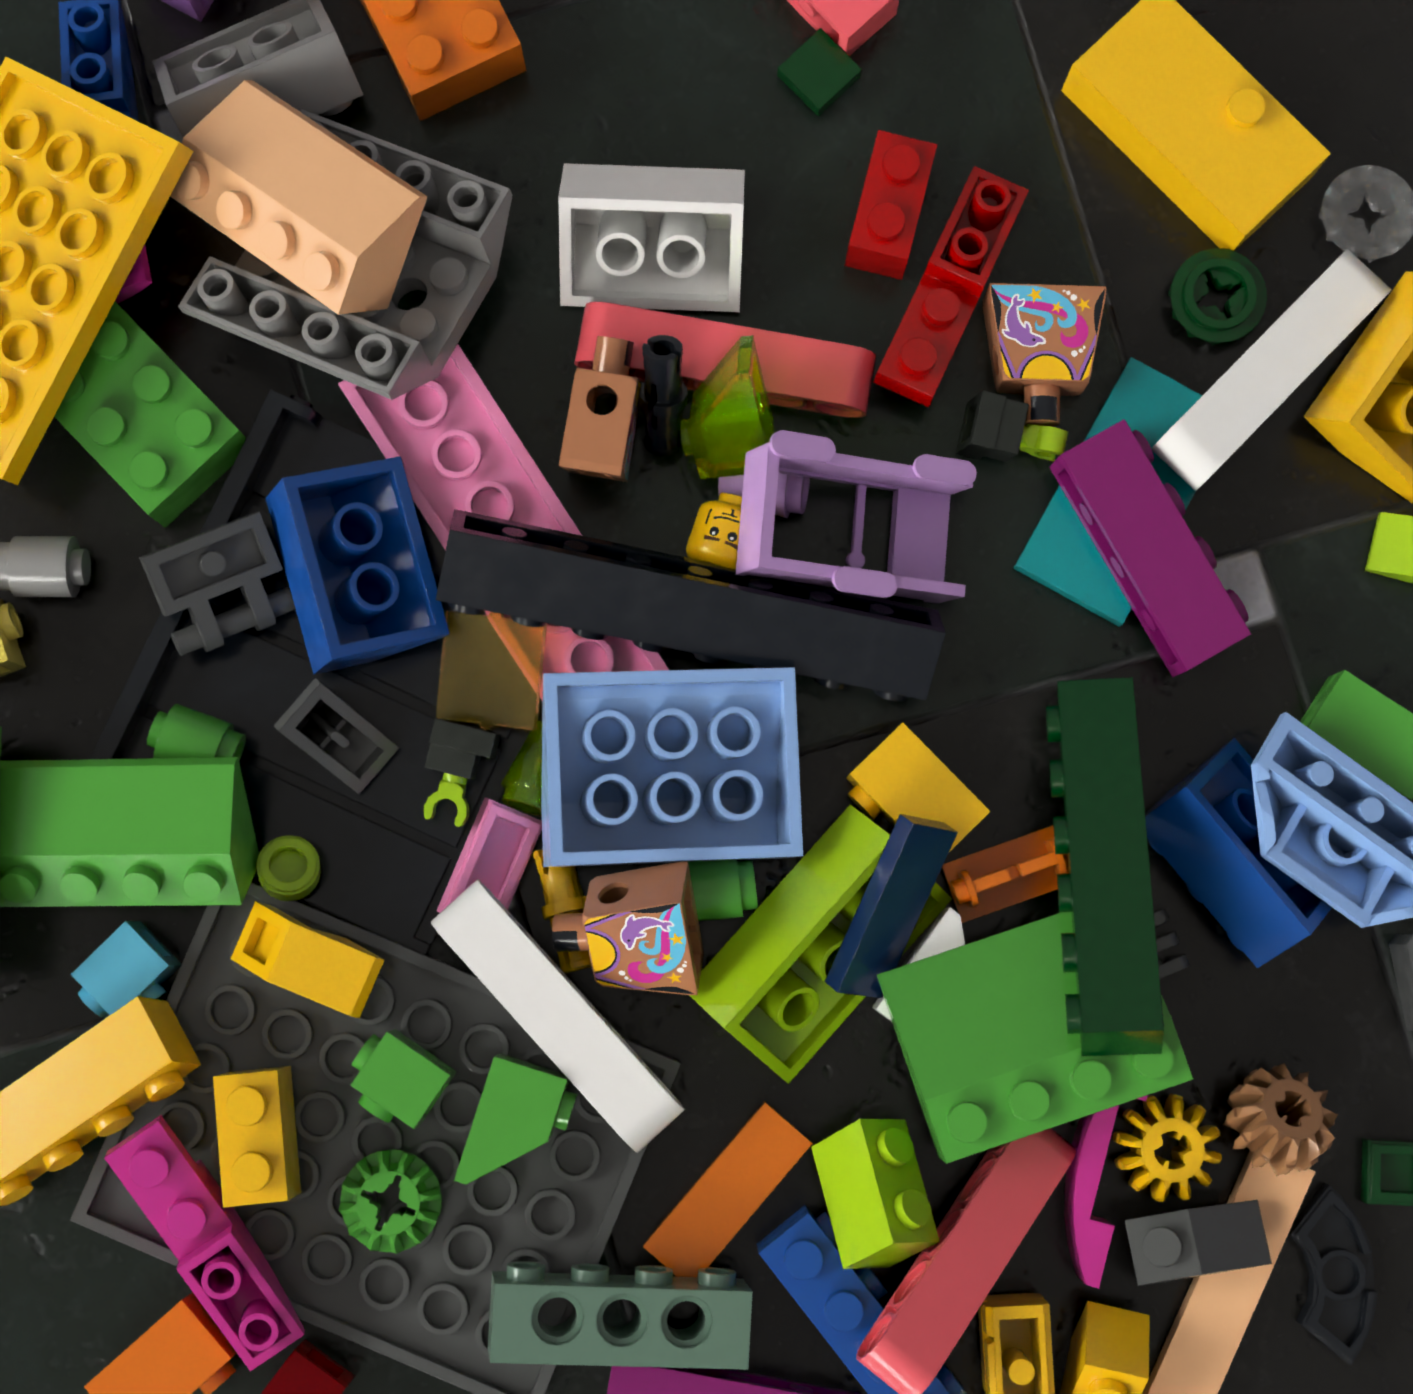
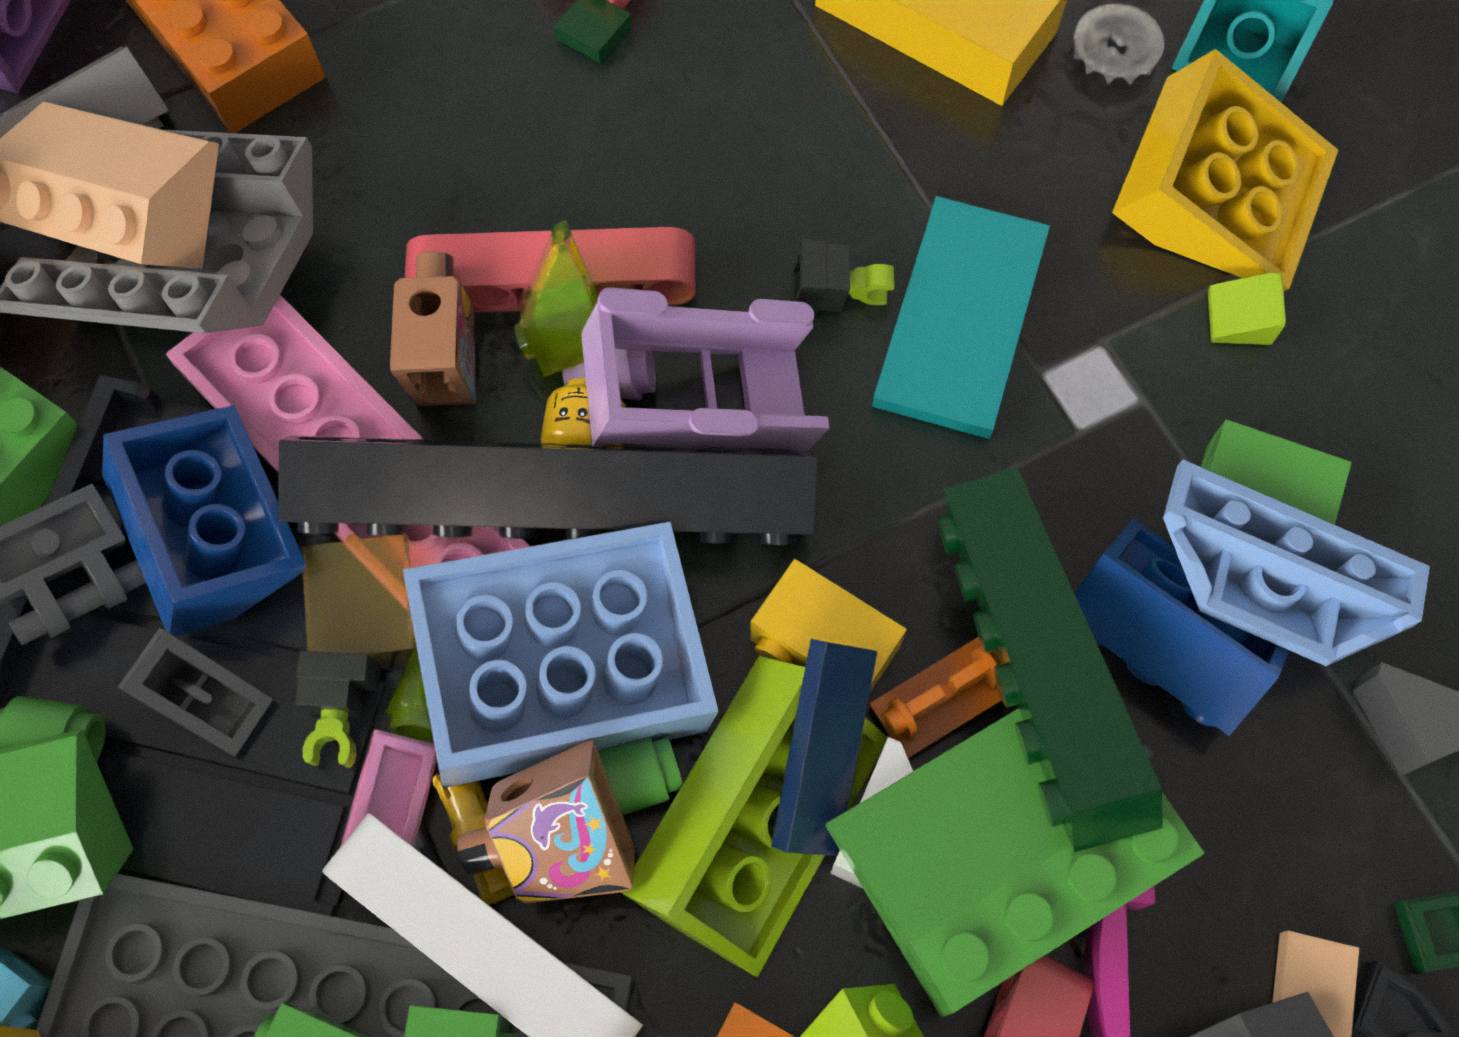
camera: 10 degrees left, 15 degrees down
yellow slope [230,901,385,1019] -> none
lime tile [256,835,321,901] -> none
white slope [558,163,745,312] -> none
black pin [639,335,688,456] -> none
red brick [844,130,938,280] -> none
red slope [873,166,1029,408] -> none
torso [983,283,1106,427] -> none
magenta brick [1049,419,1251,678] -> none
yellow gear [1113,1094,1222,1202] -> none
white beam [1151,248,1392,491] -> none
dark green gear [1168,248,1267,346] -> none
medium nougat gear [1223,1063,1338,1177] -> none

